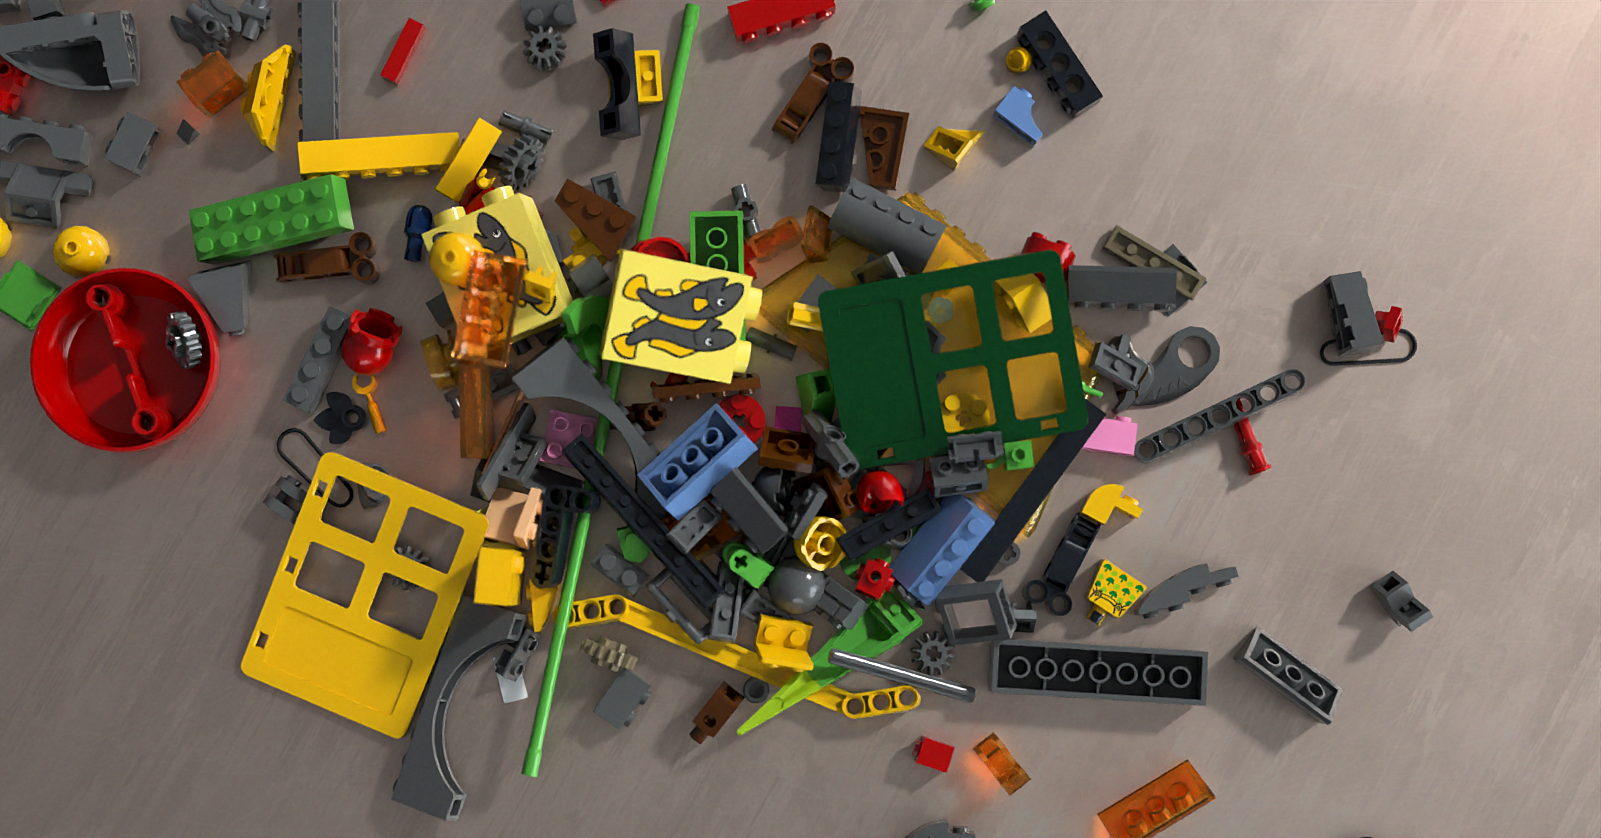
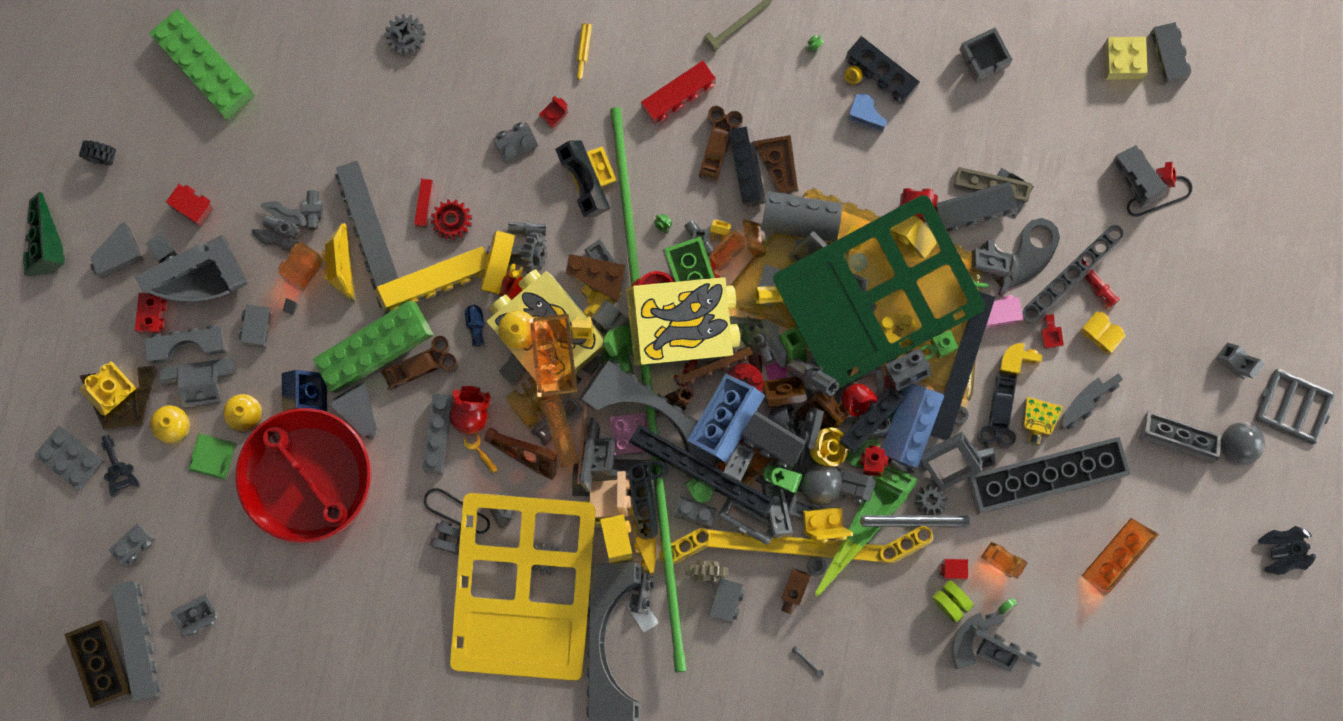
camera: 15 degrees left, 5 degrees down
dark grey gear [165,311,202,370] -> none
black plate [314,392,367,444] -> none
dark grey gear [523,26,567,71] -> none
yellow slope [923,126,985,171] -> none
dark grey hinge [947,431,1004,463] -> none
none -> dark blue slope [281,370,327,411]
none -> red gear [430,199,473,241]
none -> reddish brown plate [484,427,557,480]
none -> bright green plate [654,214,672,233]
none -> yellow tile [710,219,732,242]
none -> dark grey piece [741,318,786,373]
none -> dark grey hinge [792,646,824,677]
none -> lime wheel [932,580,974,623]
none -> dark grey piece [959,27,1013,82]
none -> bright green tile [998,598,1018,615]
none -> red plate [1041,314,1064,349]
none -> yellow brick [1079,311,1126,355]
none -> light yellow brick [1104,37,1147,80]
none -> dark grey brick [1150,22,1191,85]
none -> dark grey piece [1221,422,1265,465]
none -> dark grey bar [1256,369,1335,444]

